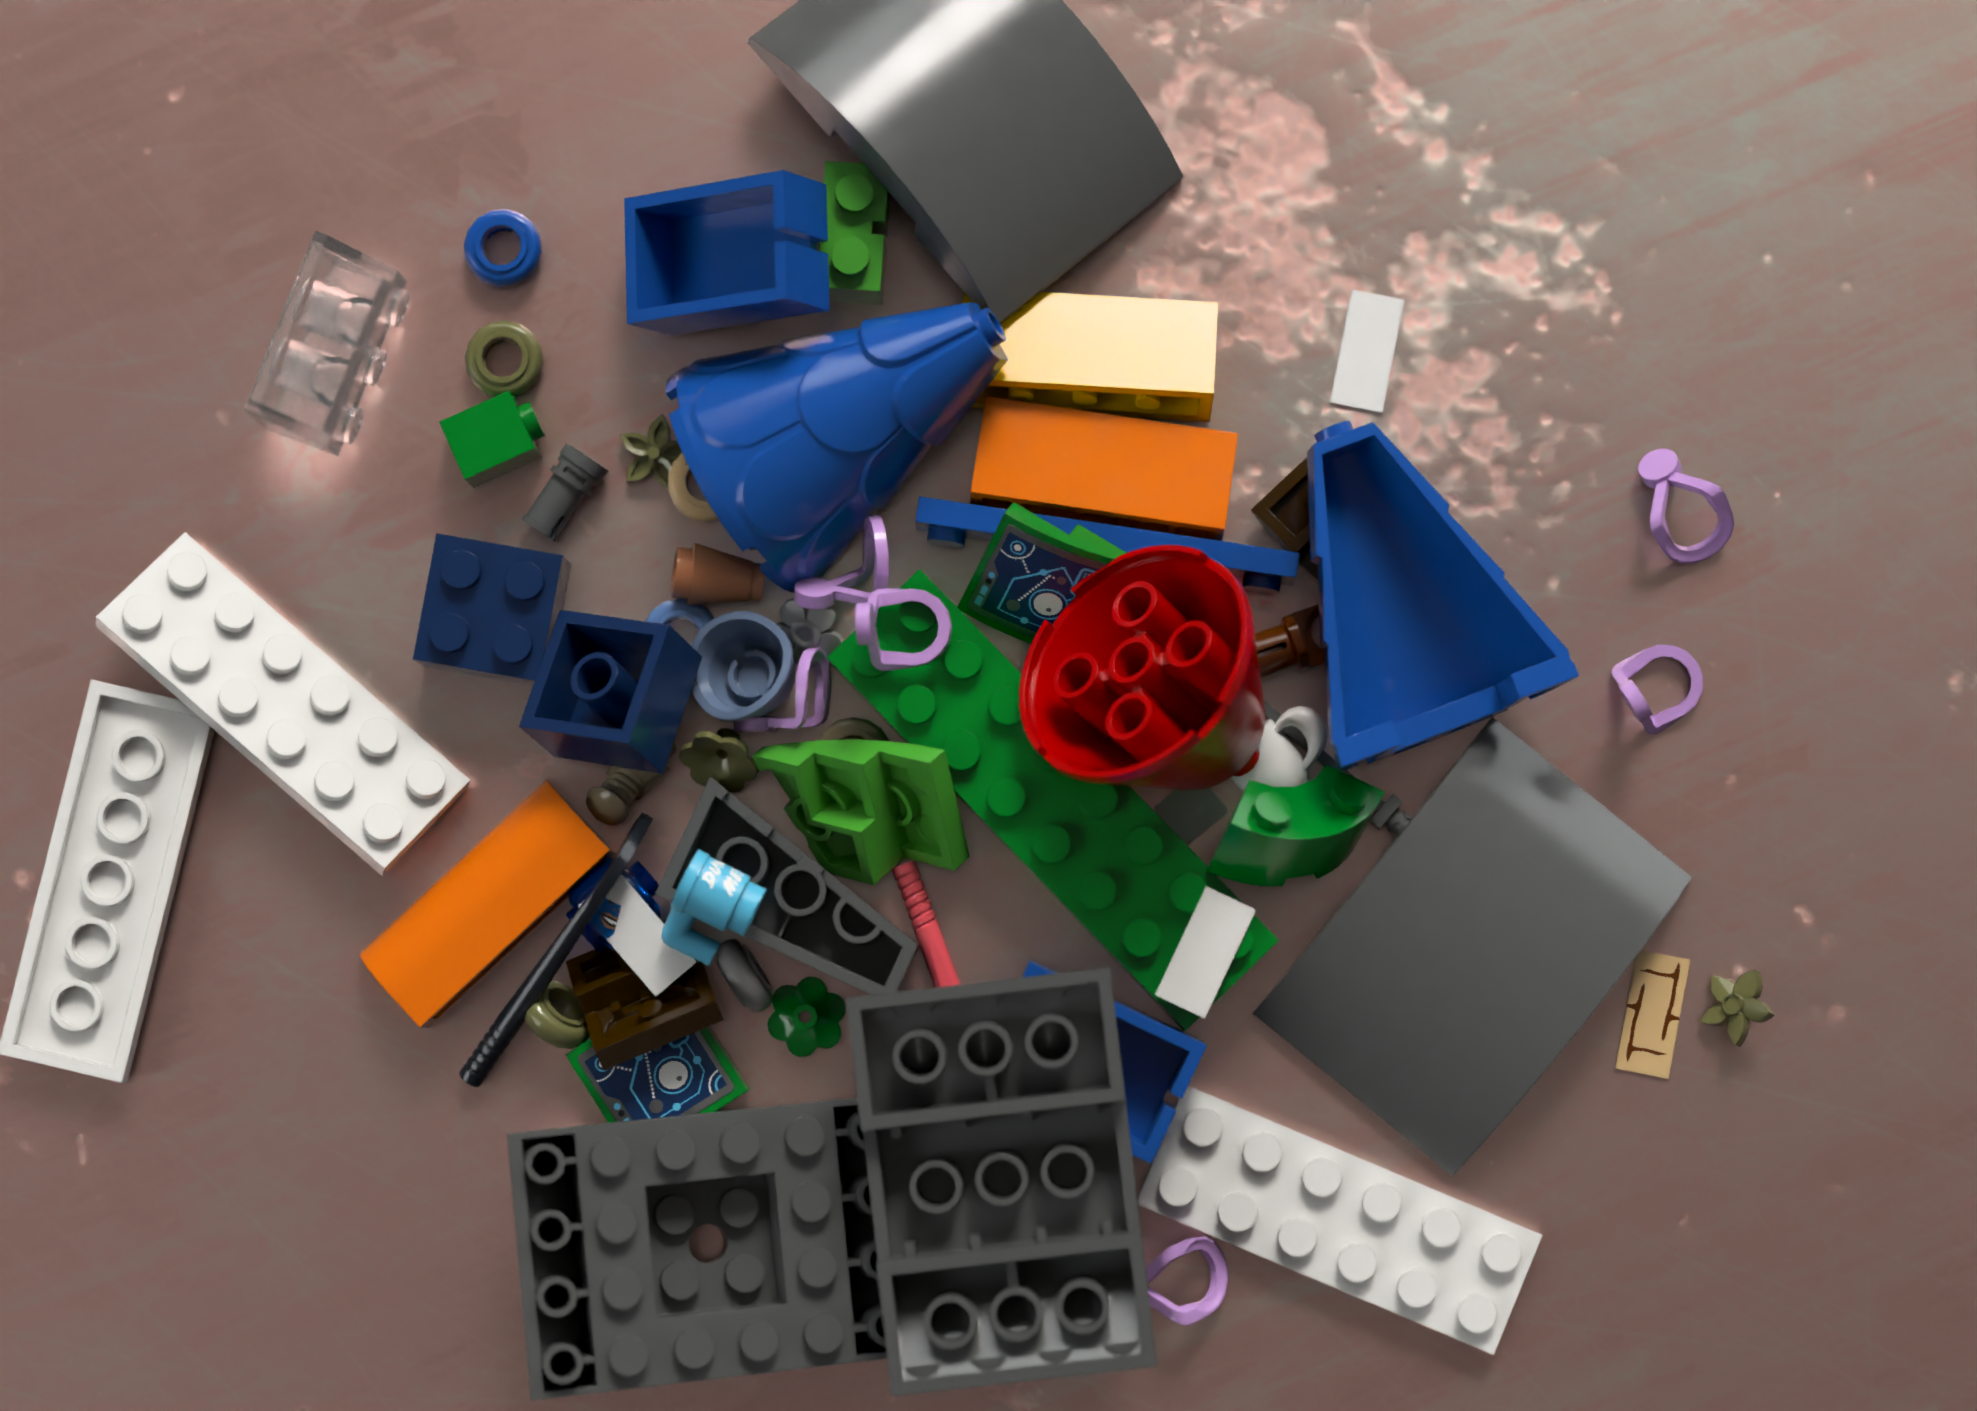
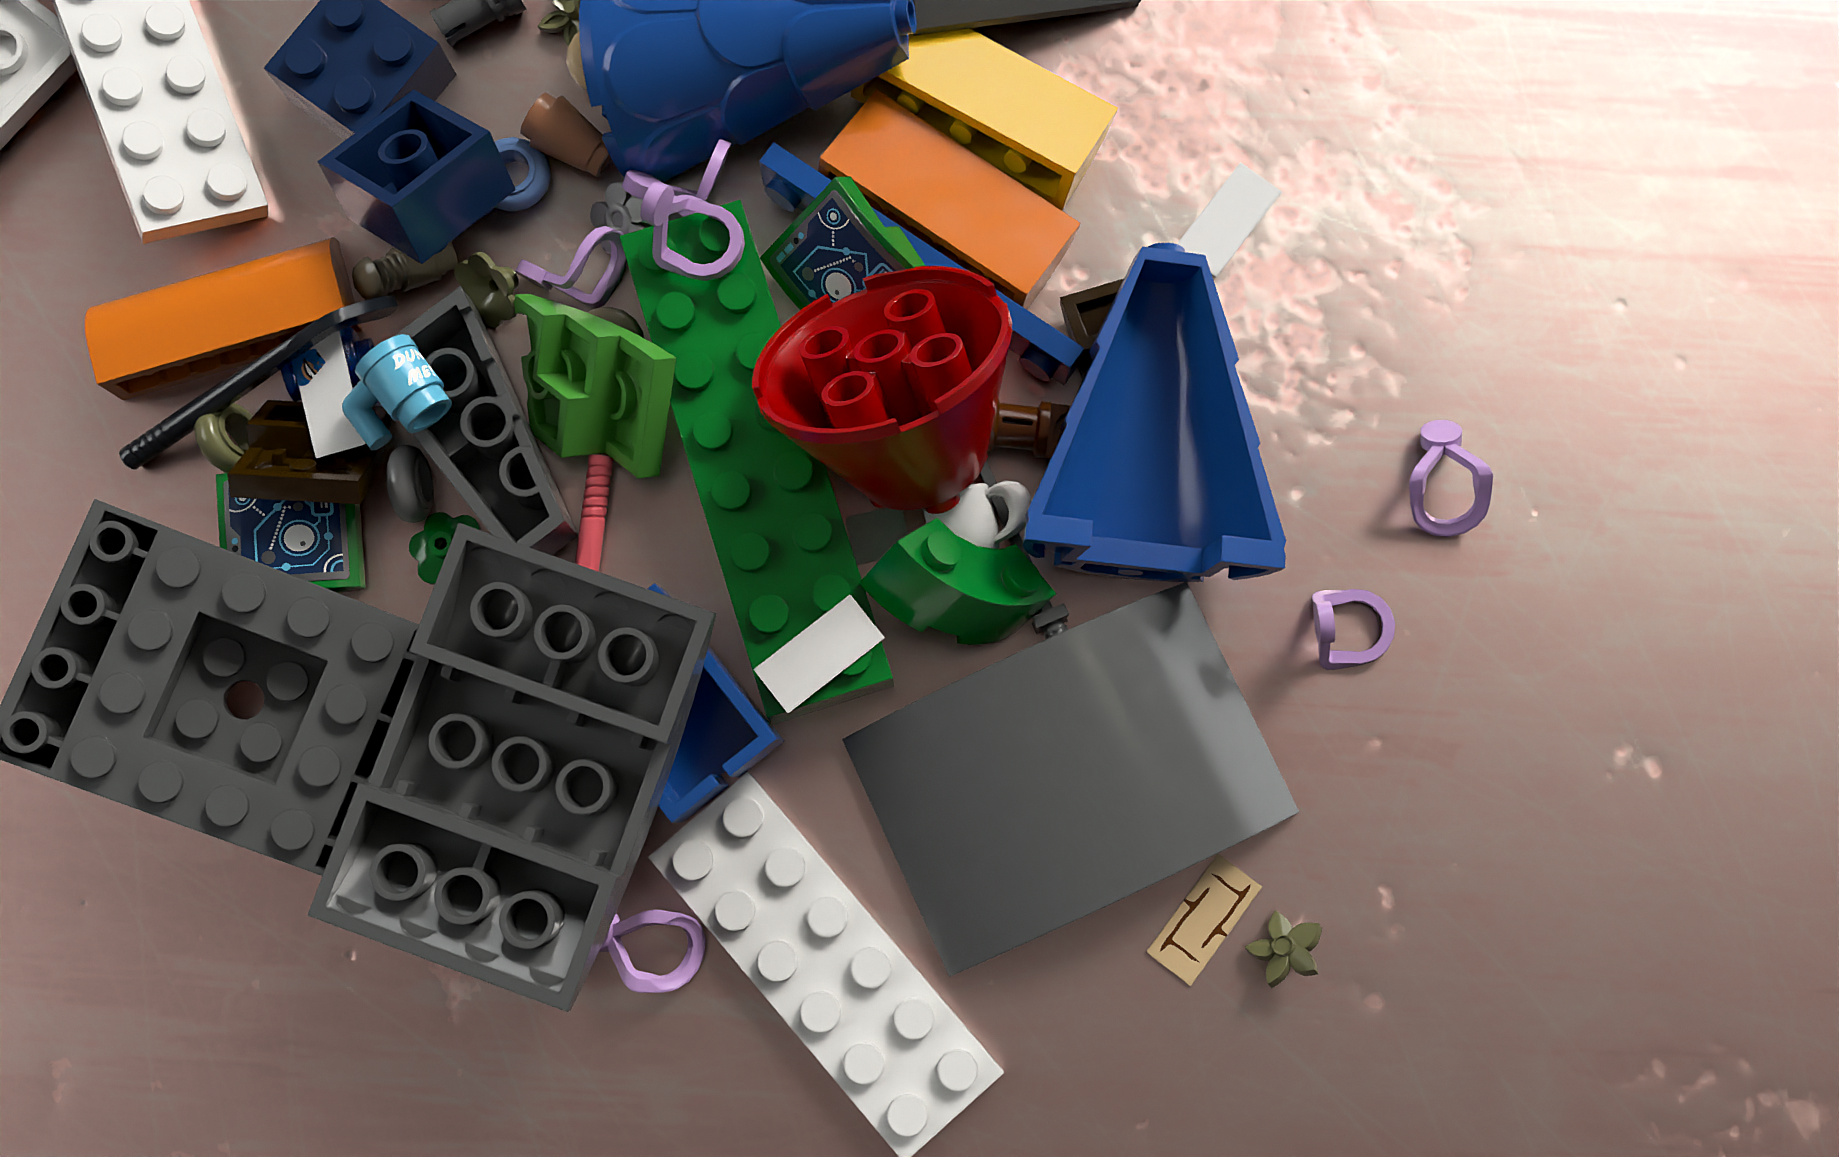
camera: 20 degrees right, 5 degrees down
sand blue helmet [692,611,795,722] -> none

